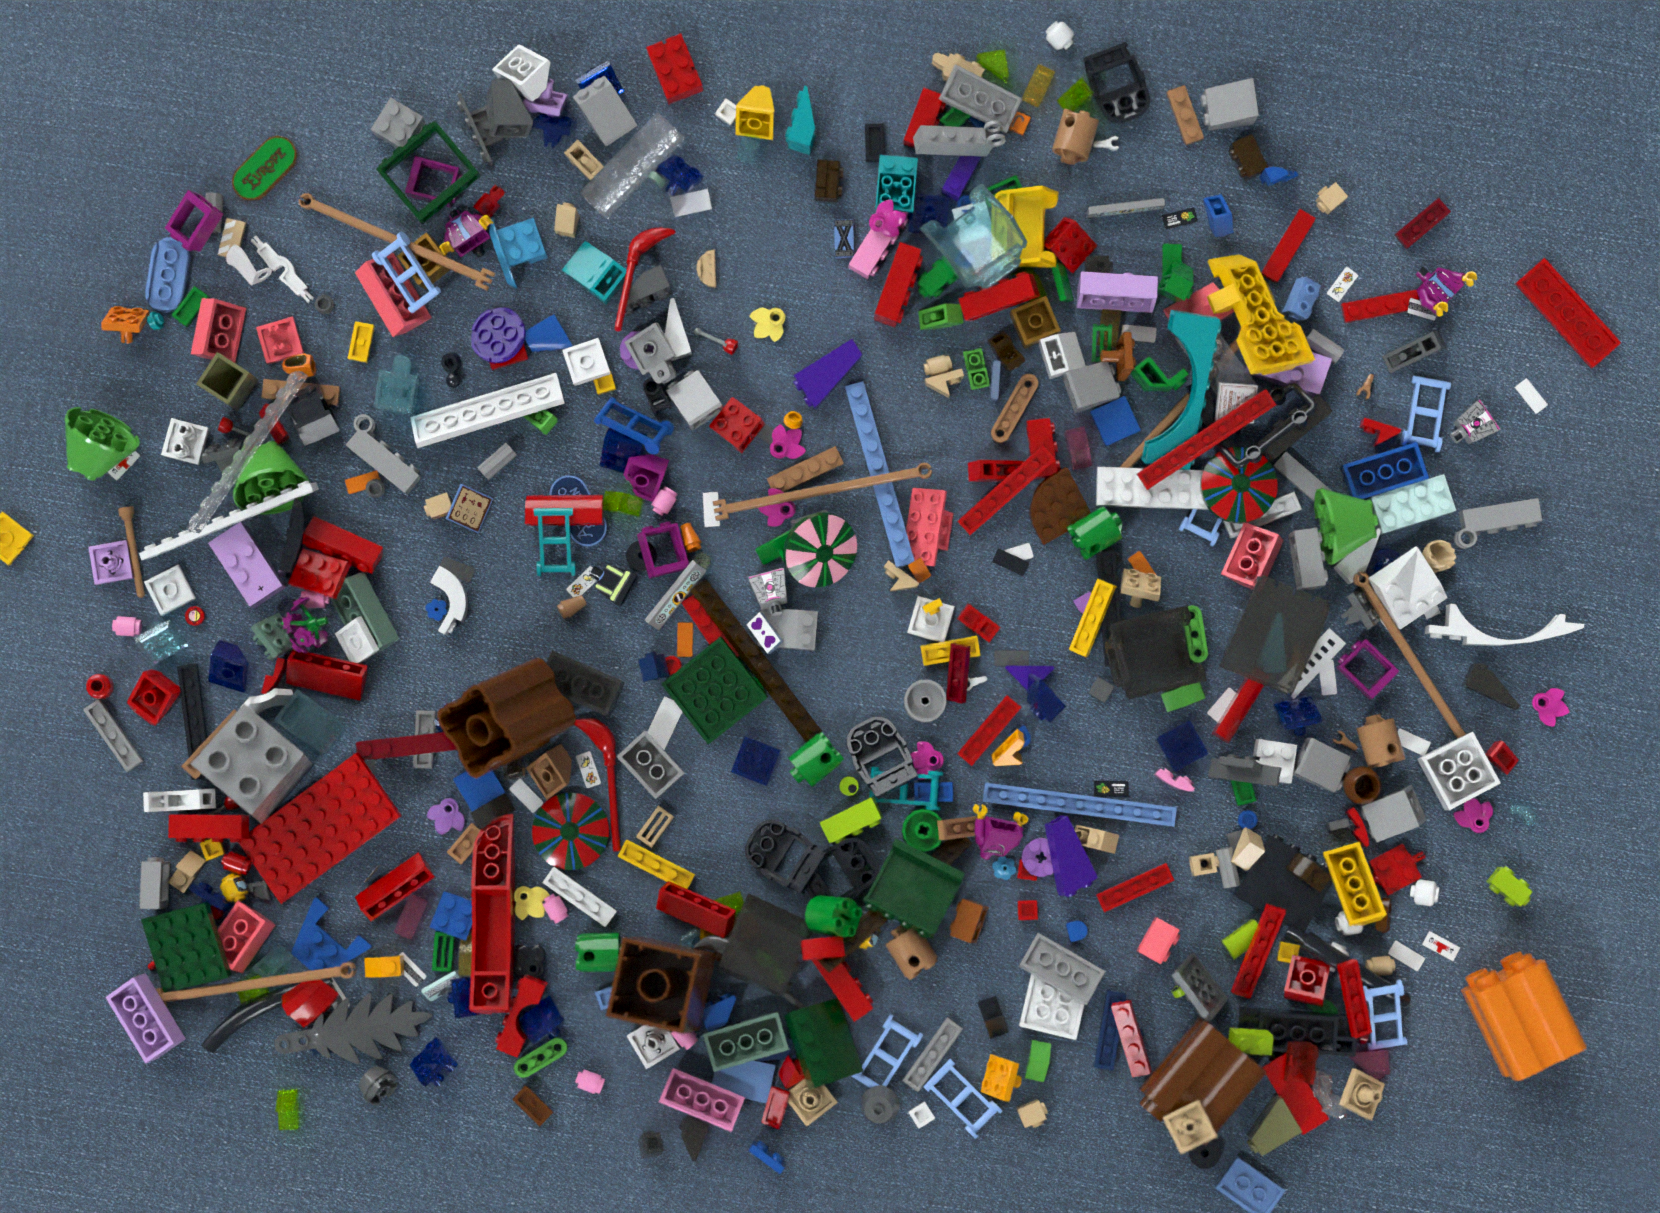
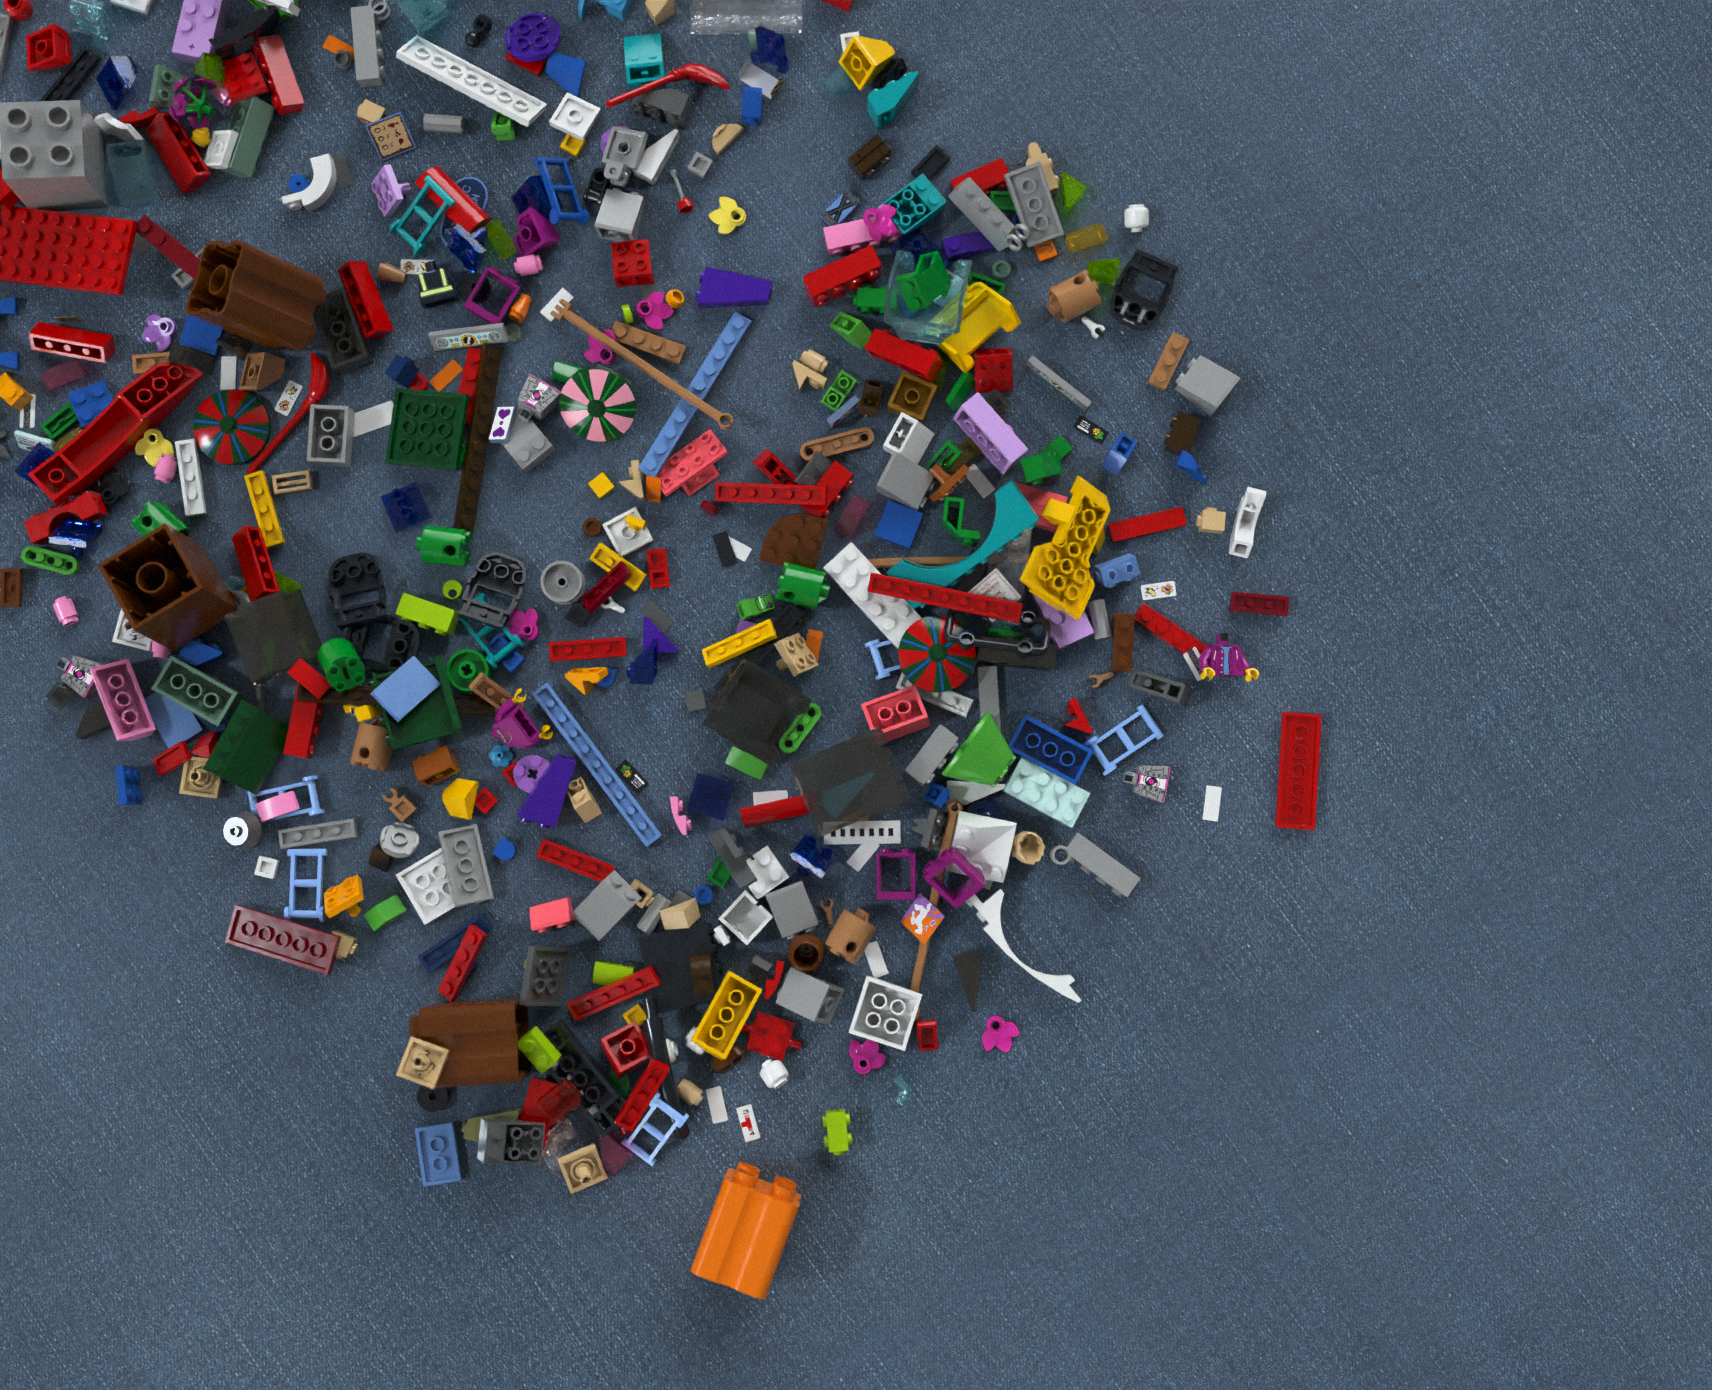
camera: 45 degrees right, 0 degrees up
tile [185,606,205,626] -> none
none -> torso [57,655,103,699]
none -> yellow plate [191,127,211,148]
none -> clear neon green slope [192,52,225,83]
none -> plate [225,905,341,975]
none -> bright pink slope [256,791,300,822]
none -> red brick [337,261,394,339]
none -> yellow slope [354,705,383,722]
none -> medium blue tile [371,656,441,722]
none -> lavender plate [372,164,411,217]
none -> light grey tile [380,822,419,858]
none -> medium nougat plate [382,788,417,822]
none -> yellow slope [442,778,479,820]
none -> clear blue plate [447,223,488,274]
none -> dark grey slope [477,1118,546,1163]
none -> black plate [564,602,591,629]
none -> light grey slope [572,870,642,941]
none -> reddish brown tile [583,518,602,537]
none -> yellow tile [588,472,615,499]
none -> lime tile [621,304,634,324]
none -> light grey plate [687,152,713,179]
none -> dark red tile [699,500,719,517]
none -> white plate [713,924,732,946]
none -> white piece [719,890,774,945]
none -> bright green leg [736,594,776,621]
none -> blue slope [742,86,764,126]
none -> dark grey plate [794,451,833,485]
none -> black hinge [871,57,908,90]
none -> green piece [896,251,951,312]
none -> sticker [900,893,945,945]
none -> blue plate [923,782,951,808]
none -> magenta window [924,846,985,909]
none -> green plate [987,626,1025,642]
none -> sand green tile [992,260,1011,280]
none -> reddish brown arch [1110,613,1135,673]
none -> white arch [1229,487,1266,558]

